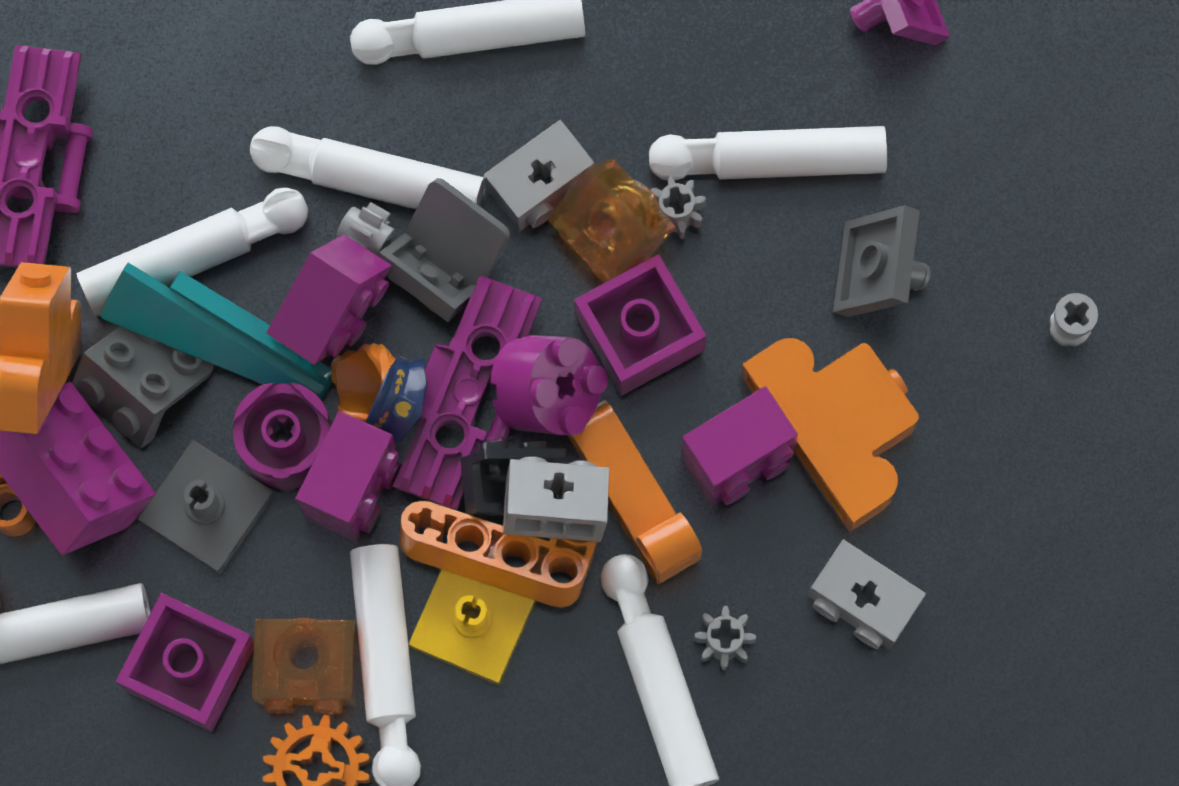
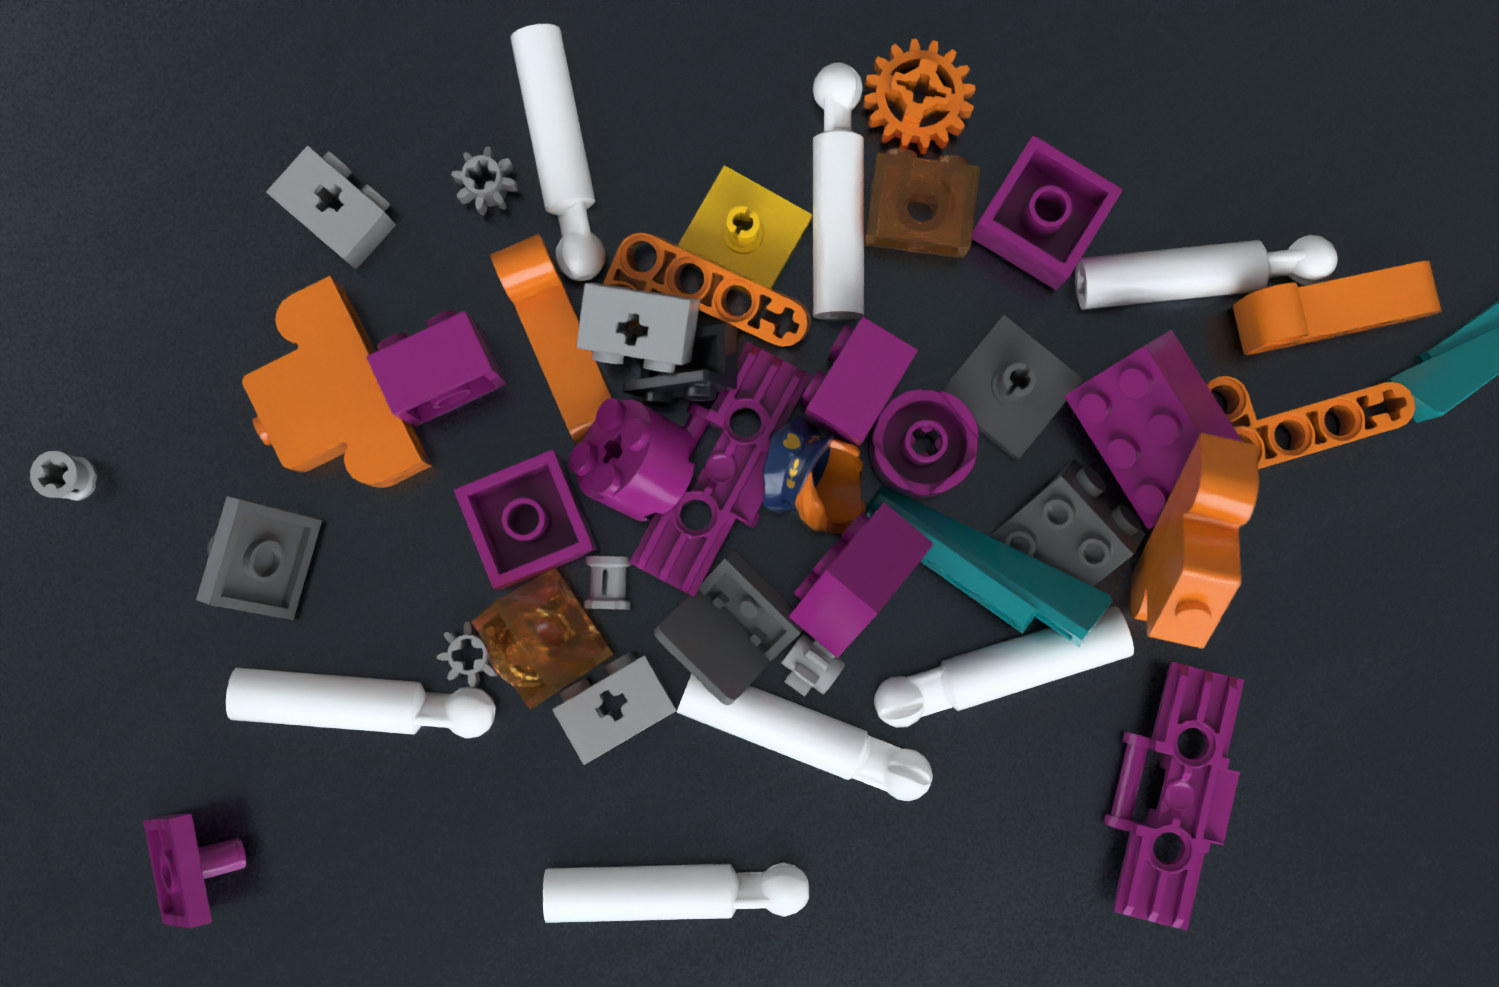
camera: 175 degrees left, 10 degrees up
none -> light grey bush [584,556,632,610]

